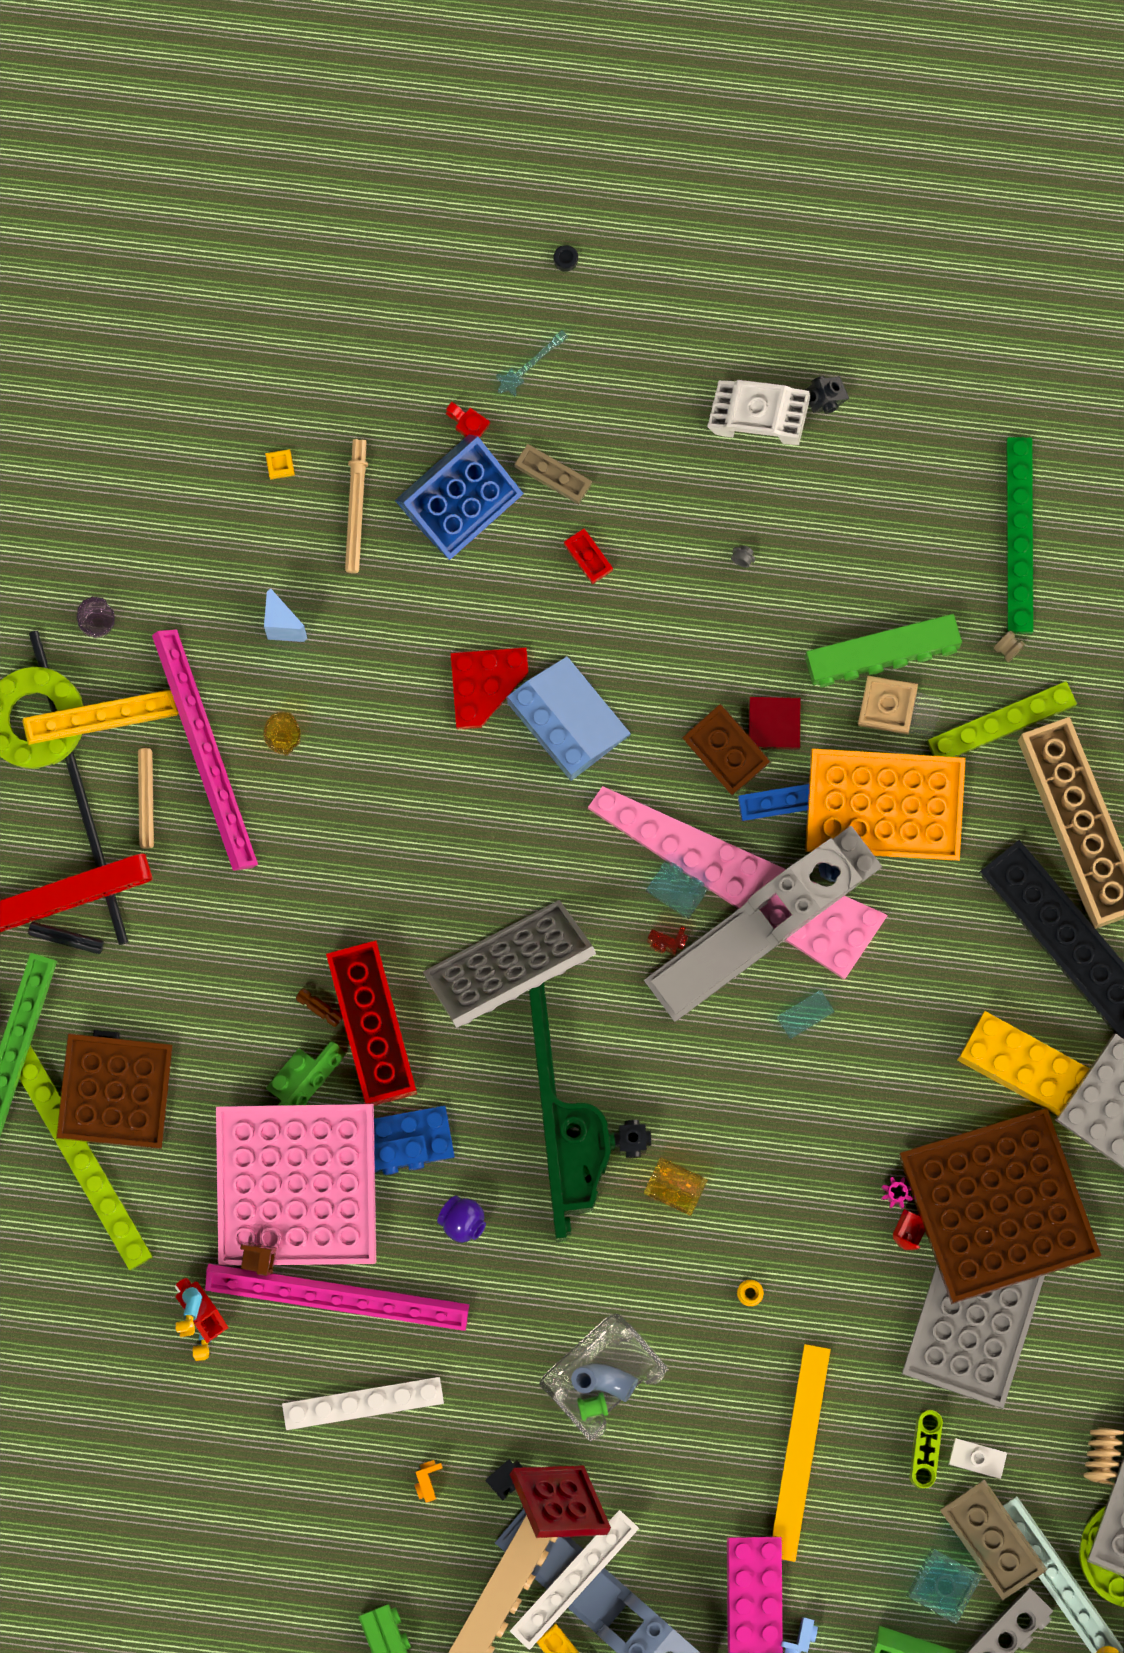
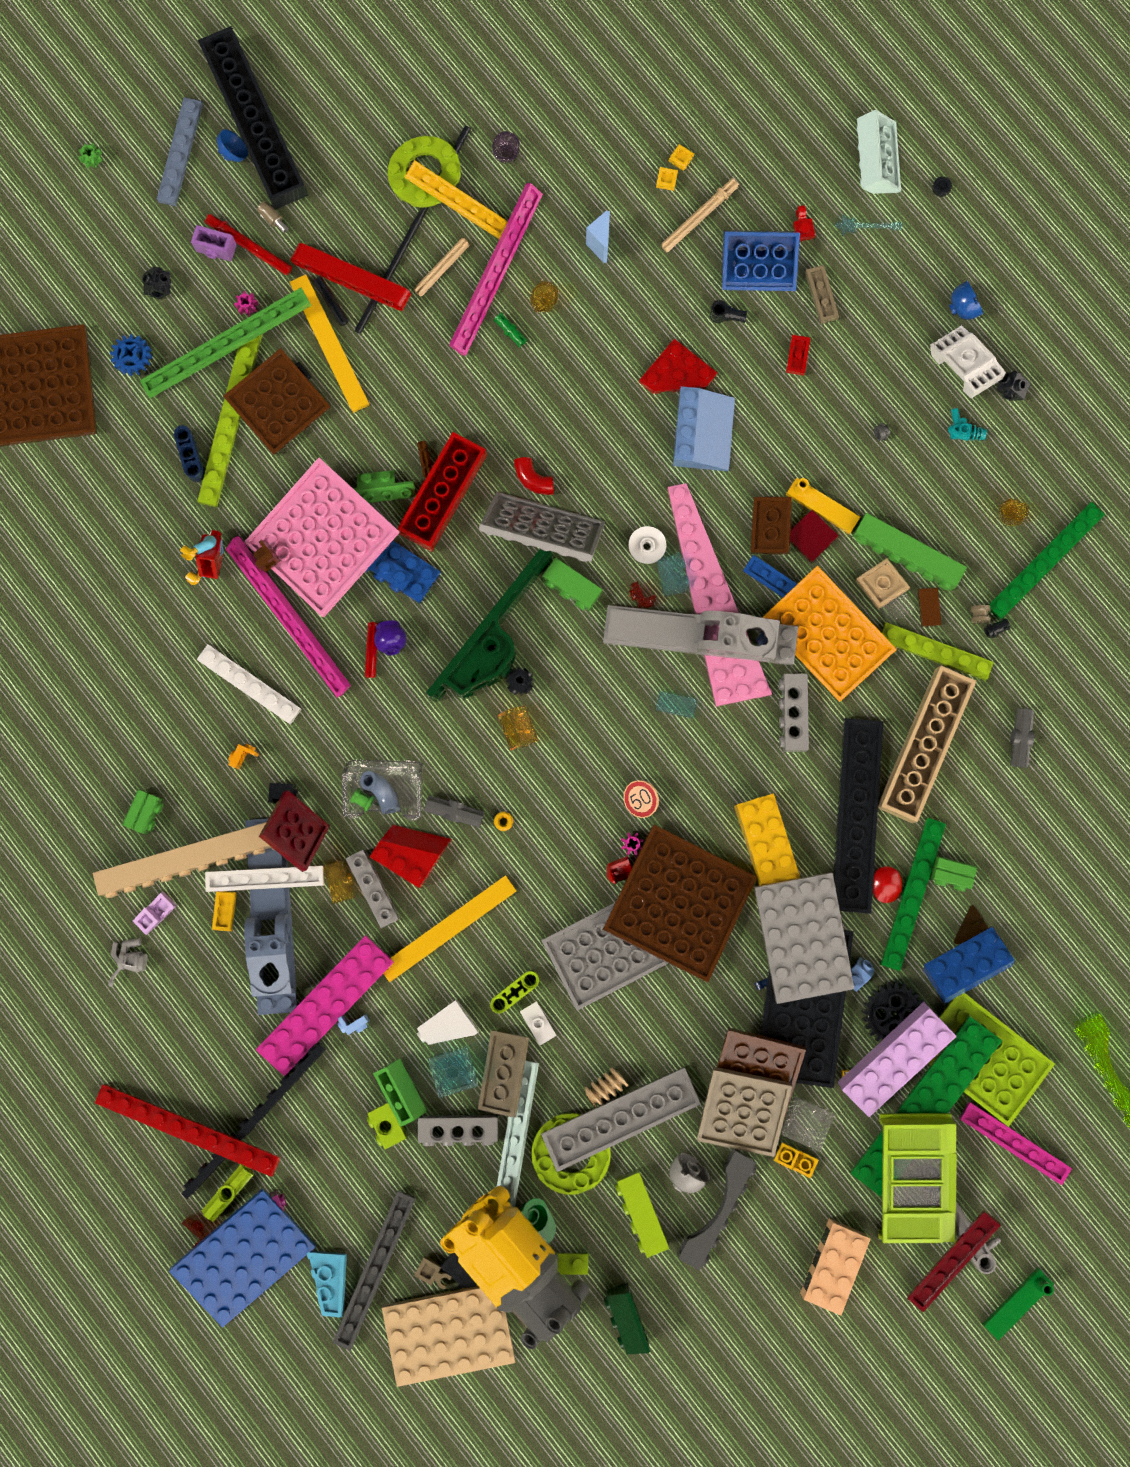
camera: 45 degrees right, 5 degrees up
none -> dark blue beam [174,425,205,482]
none -> yellow tile [290,275,369,413]
none -> clear yellow brick [323,861,355,904]
none -> light grey brick [346,850,401,928]
none -> red axle [365,622,378,678]
none -> red wedge [370,825,452,888]
none -> white slope [417,999,479,1045]
none -> dark grey piece [424,795,485,828]
none -> green pin [494,312,528,348]
none -> red cylinder [514,457,554,495]
none -> bright green brick [542,557,602,611]
none -> piece [624,780,659,818]
none -> white dish [628,526,666,564]
none -> yellow plate [656,167,678,191]
none -> black pin [710,300,747,323]
none -> light grey brick [779,674,809,752]
none -> yellow piece [786,477,860,534]
none -> light aqua slope [857,110,901,194]
none -> reddish brown tile [917,588,942,627]
none -> teal piece [948,408,987,441]
none -> blue cylinder [949,281,984,320]
none -> black pin [984,618,1011,638]
none -> clear yellow hair [999,498,1030,527]

